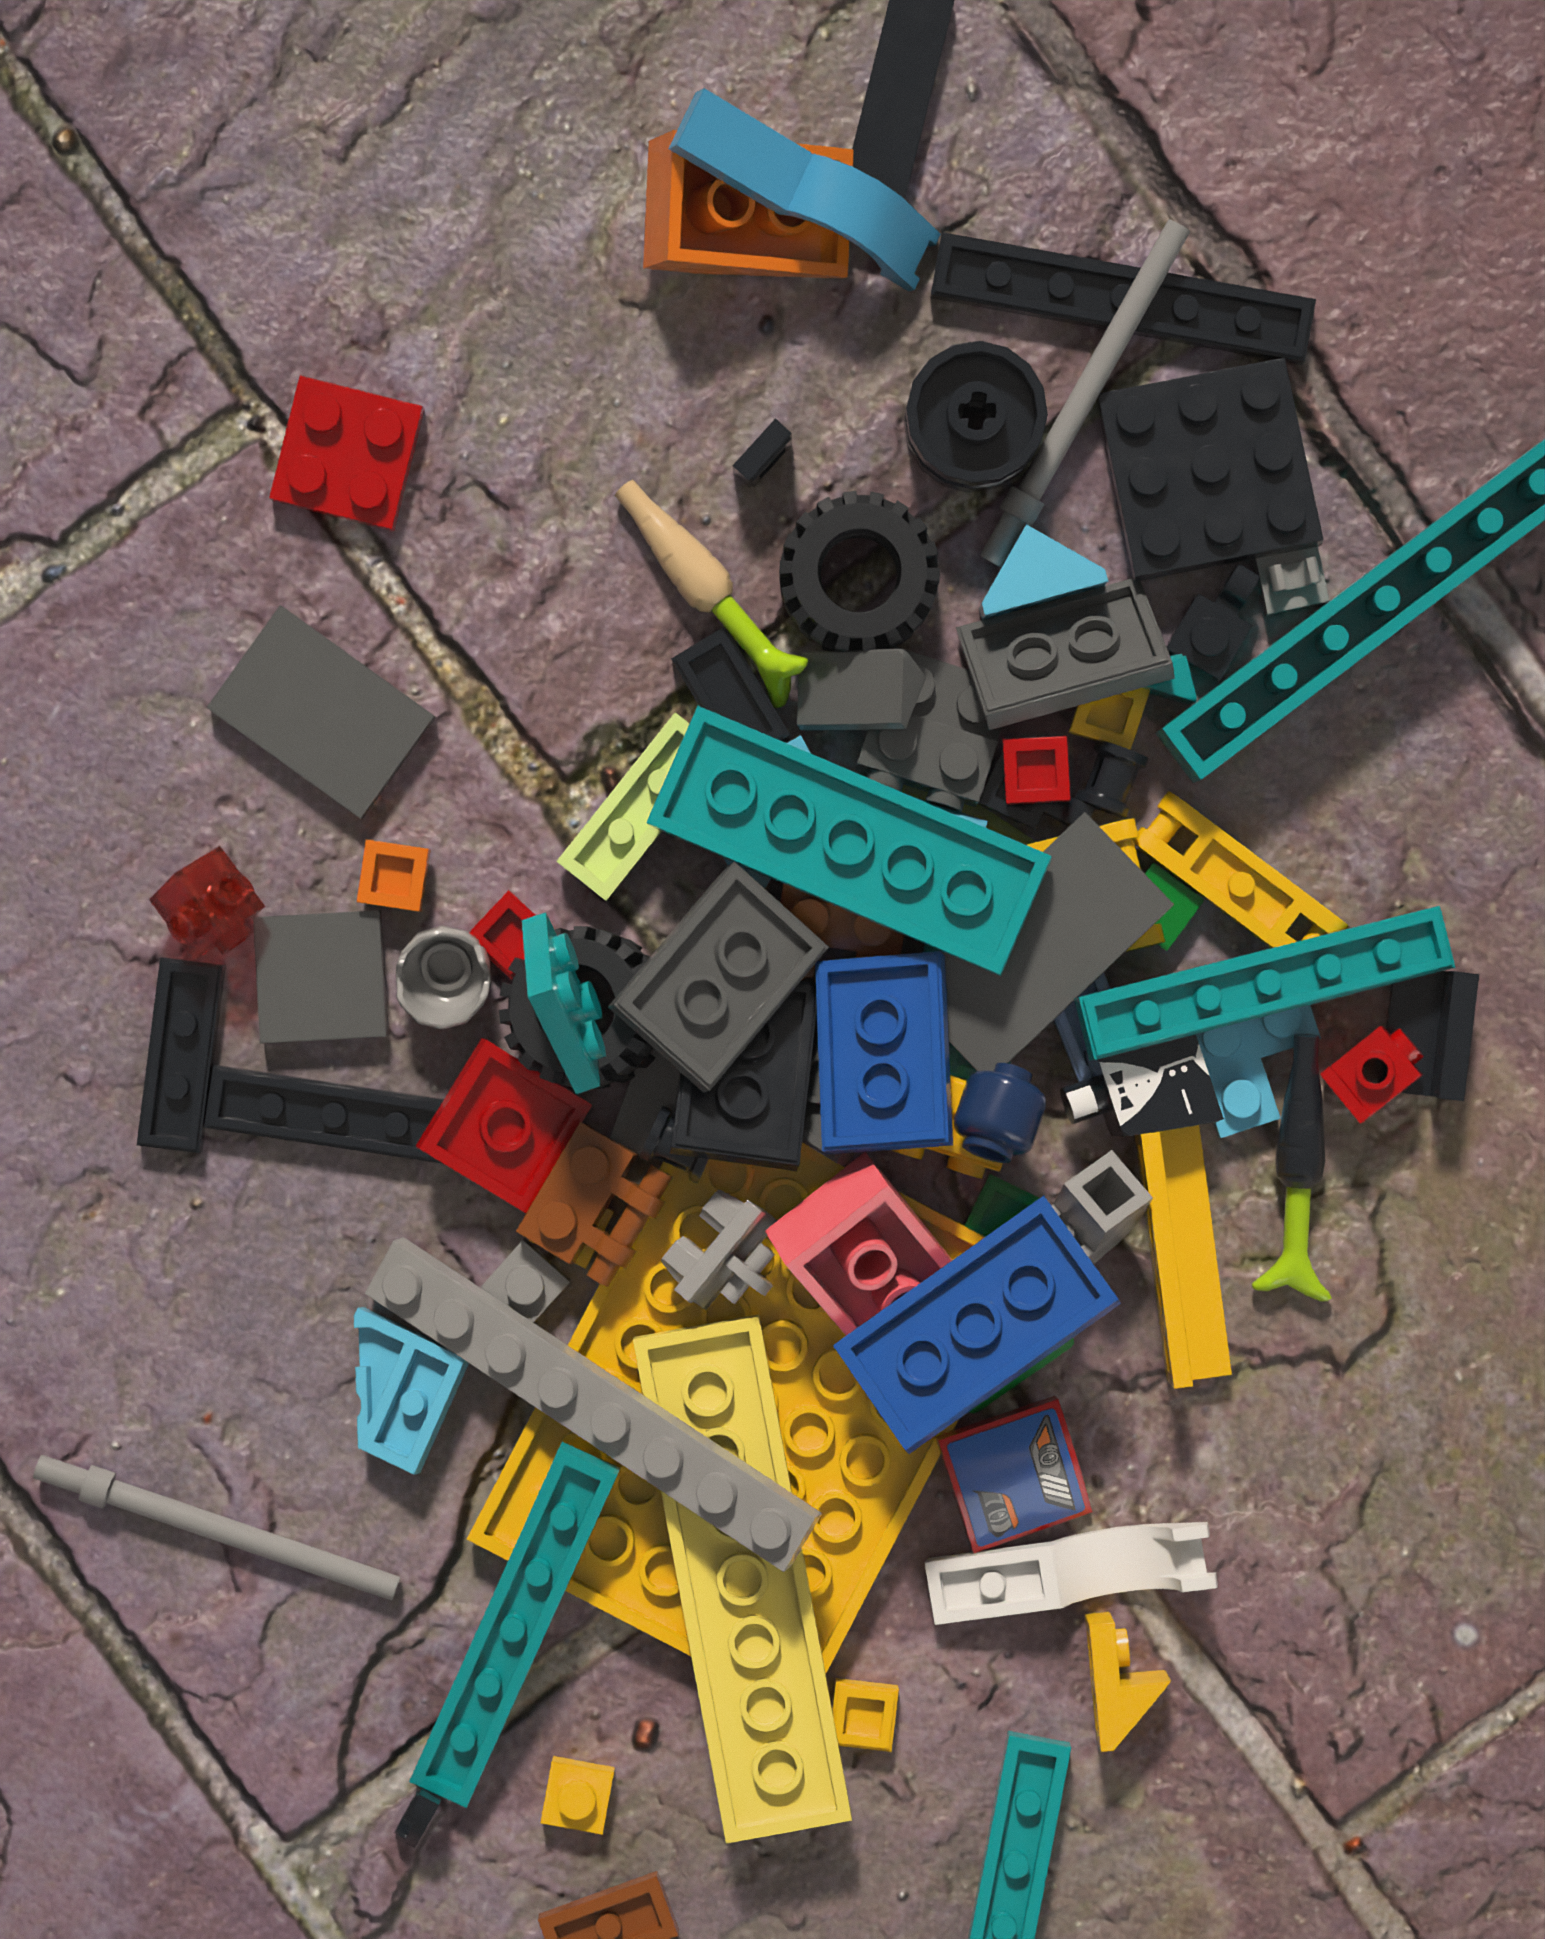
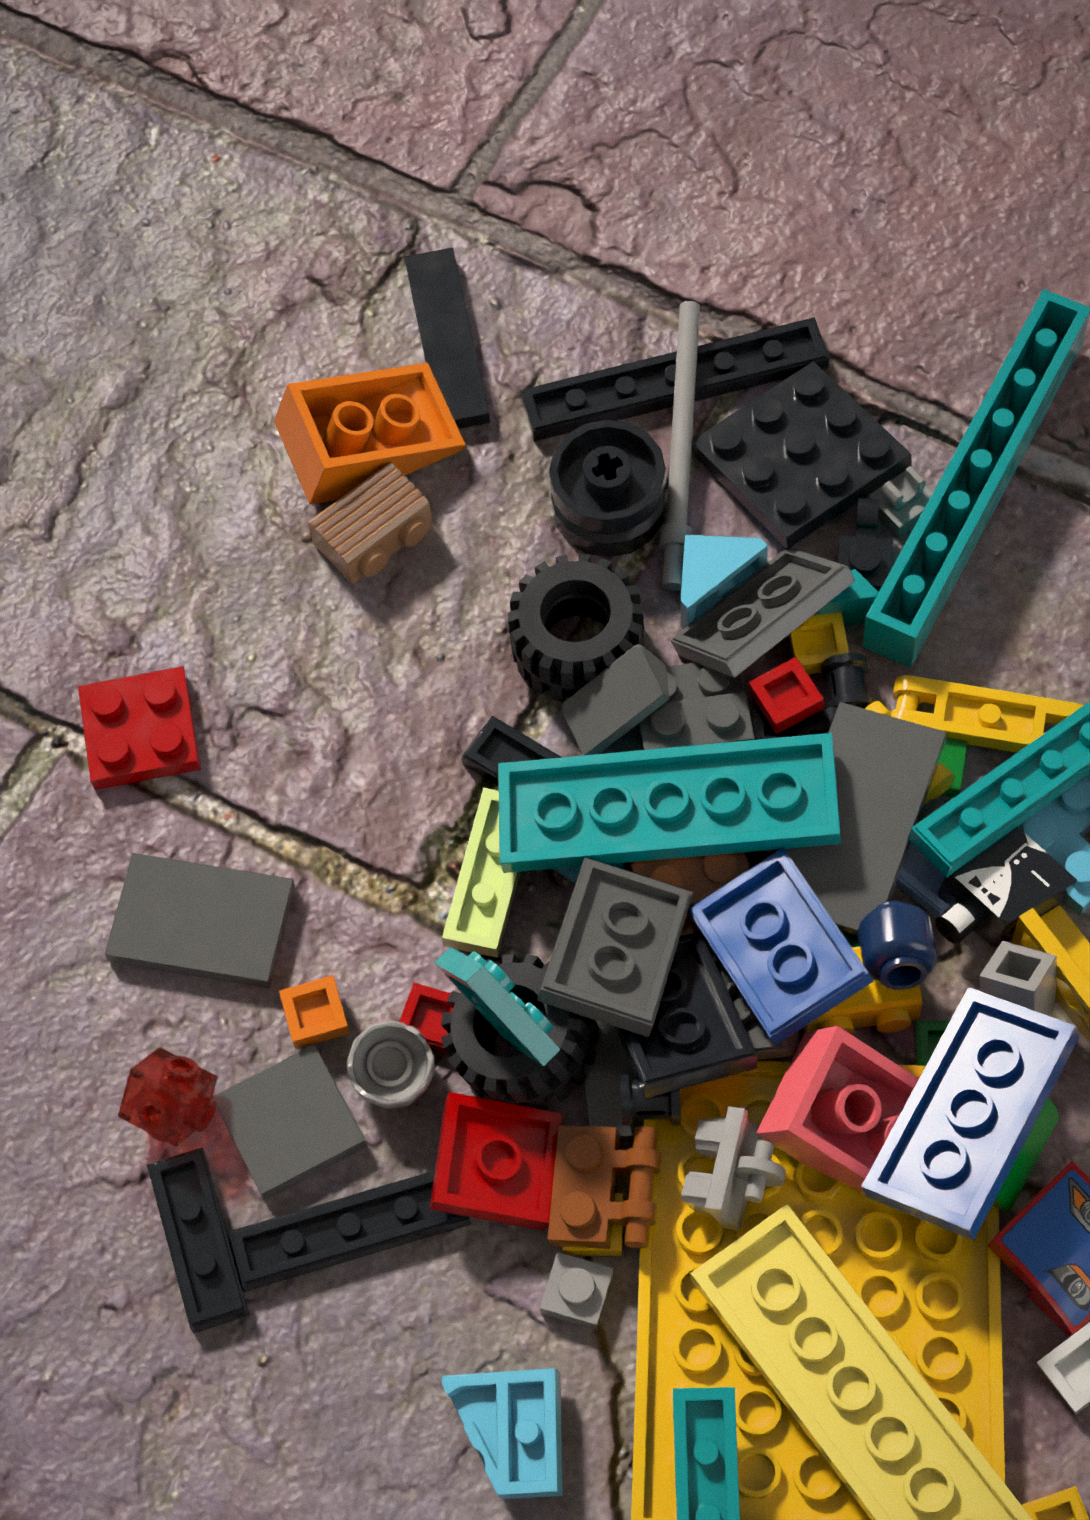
camera: 20 degrees left, 25 degrees down
light grey plate [365,1237,822,1572] -> none
tan piece [614,480,809,708] -> none
dark azure piece [668,88,941,292] -> none
black tile [732,418,792,488] -> none
none -> medium nougat brick [308,462,433,584]

